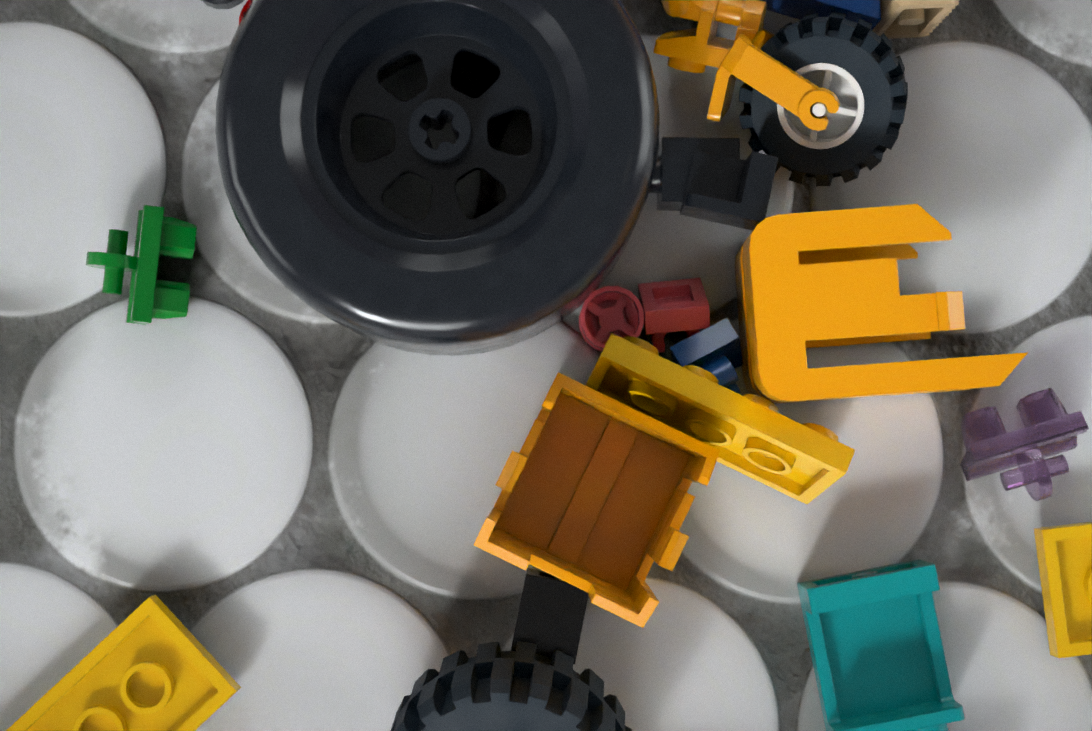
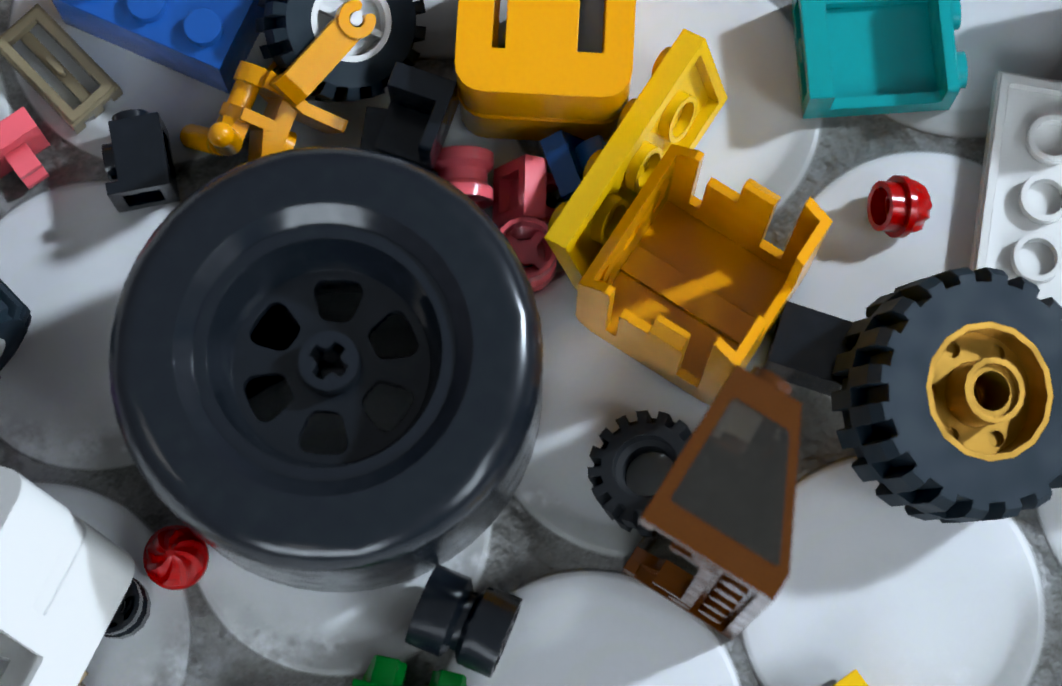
camera: 80 degrees left, 10 degrees down
none -> black wheel [405,564,523,678]
none -> coral wheel [434,145,494,210]
none -> black tyre [588,410,711,537]
none -> windscreen [622,364,802,640]
none -> red plate [867,175,932,238]

